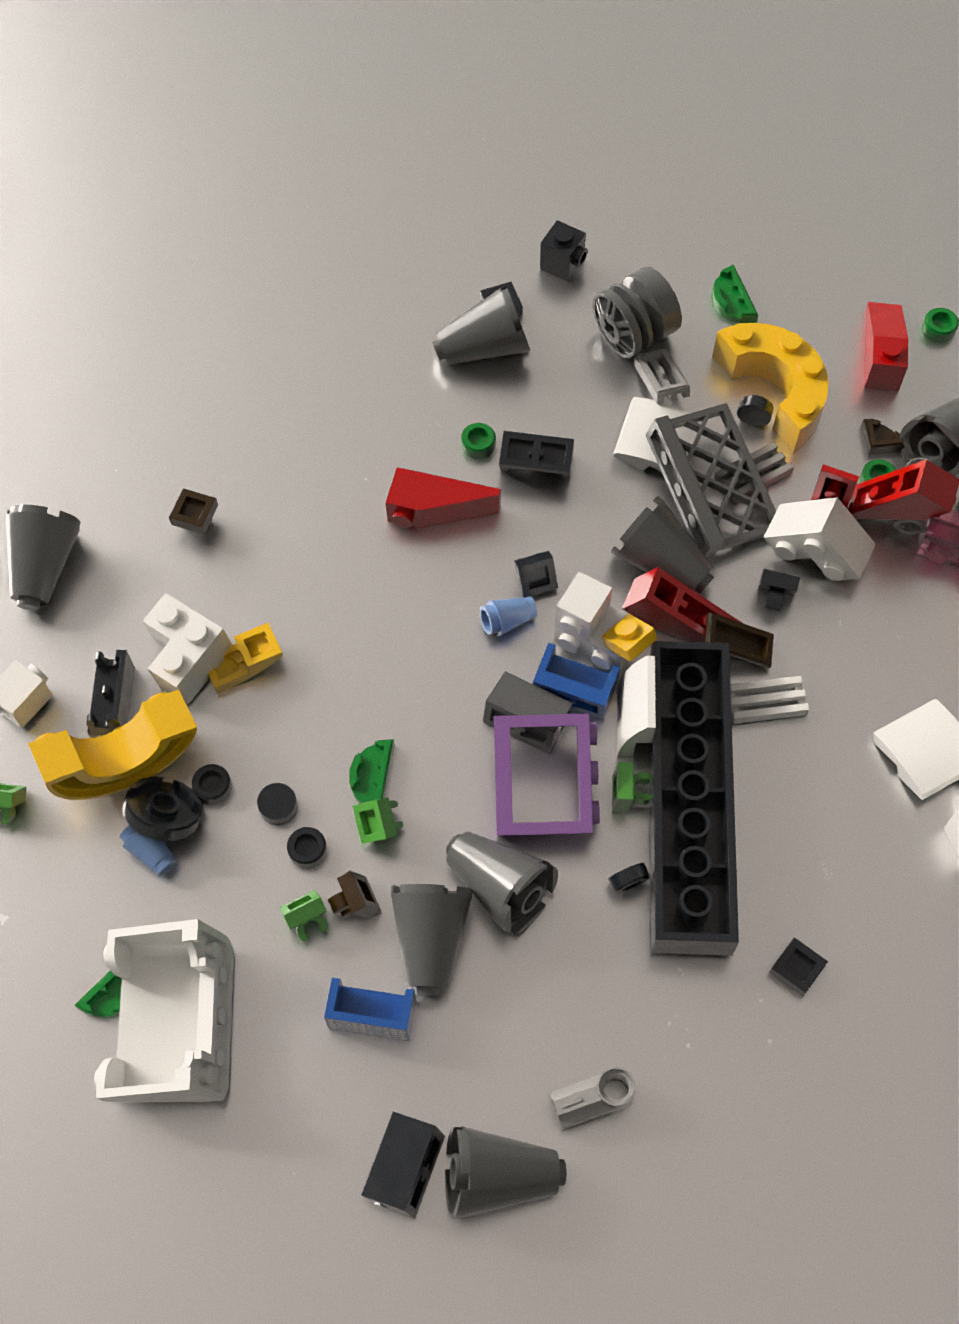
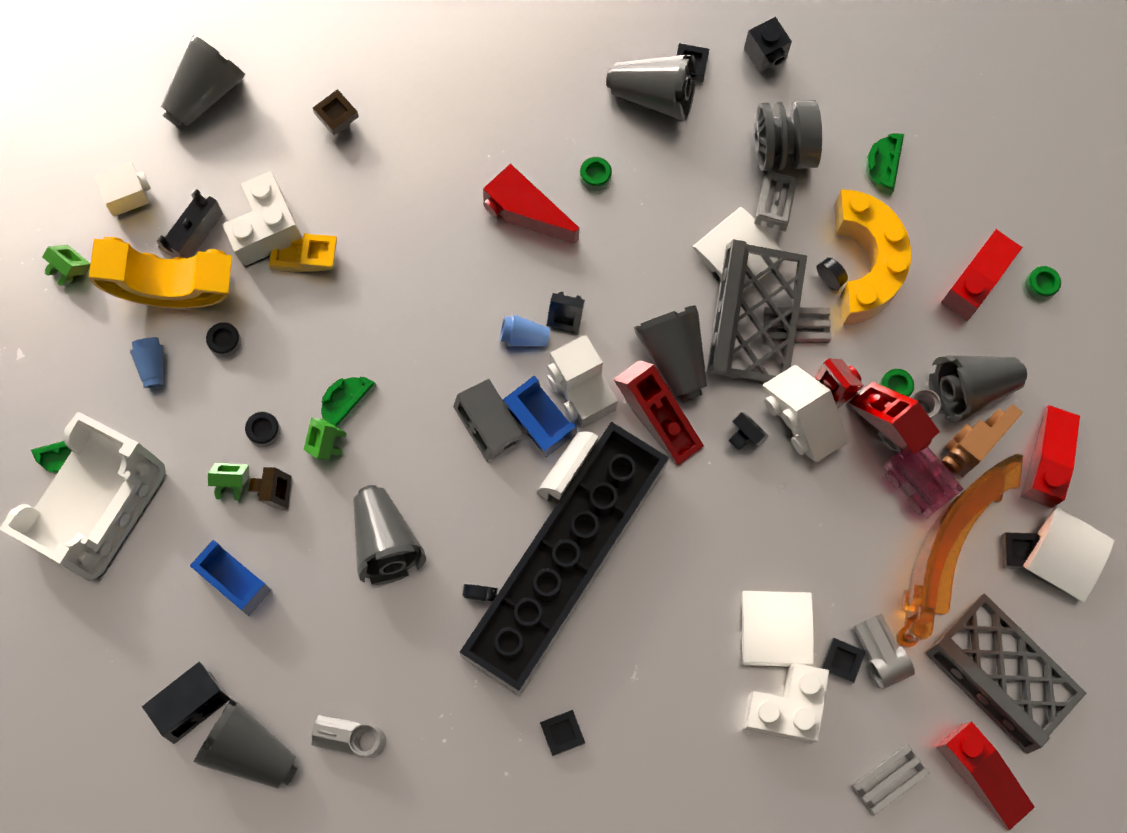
camera: 25 degrees right, 10 degrees up
black tile [122,776,202,841] -> none
black tile [257,783,298,824] -> none
dark grey cone [391,884,472,996] -> none
medium lavender window [494,713,600,836] -> none
black hinge [499,431,574,478] -> none
yellow plate [602,613,658,662] -> none
bright green tile [612,762,651,813] -> none
dark brown tile [705,612,774,668] -> none
white tile [731,676,809,724] -> none
dark brown tile [861,419,904,455] -> none

